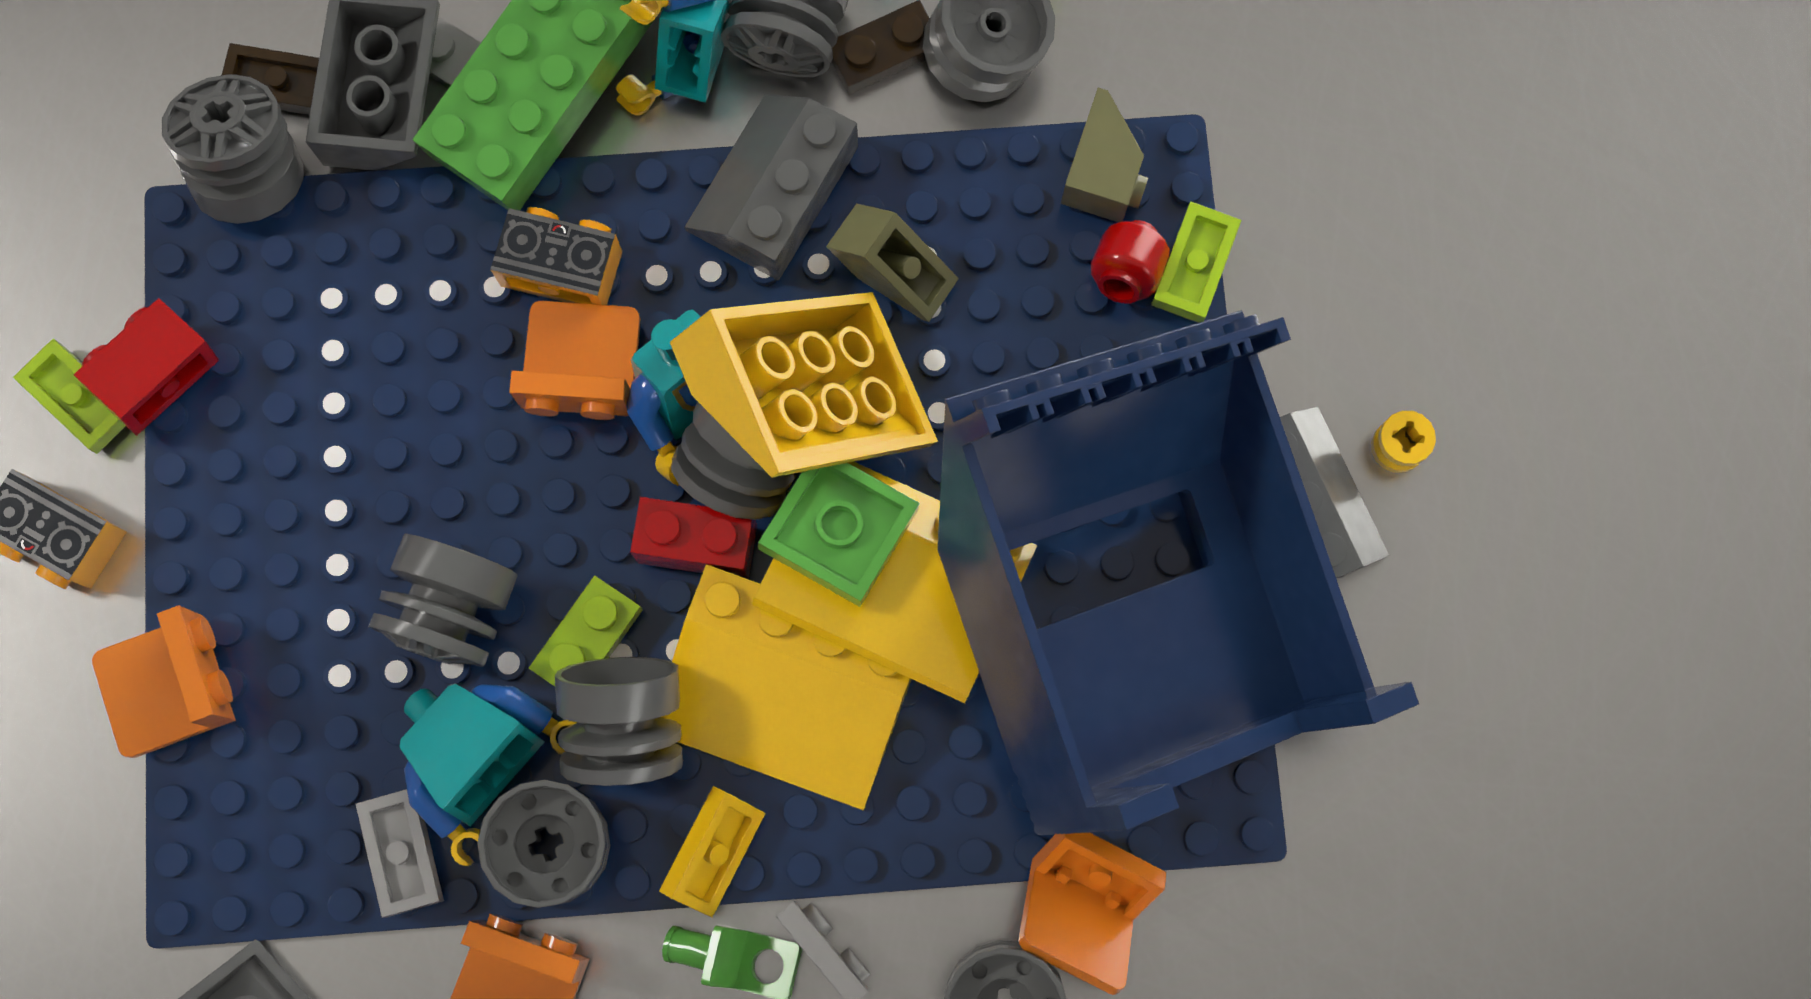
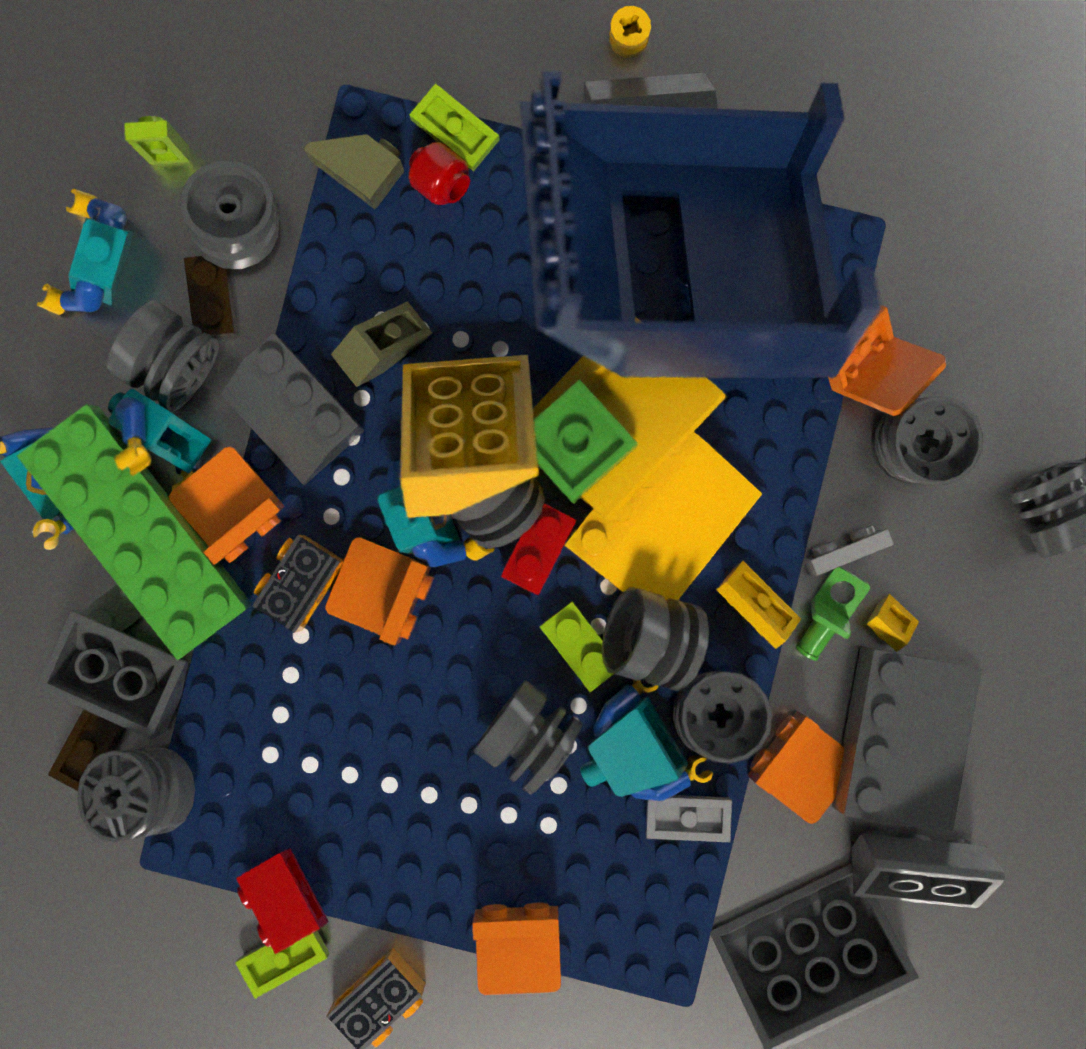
camera: 65 degrees left, 10 degrees up
none -> orange bracket [169,447,285,565]

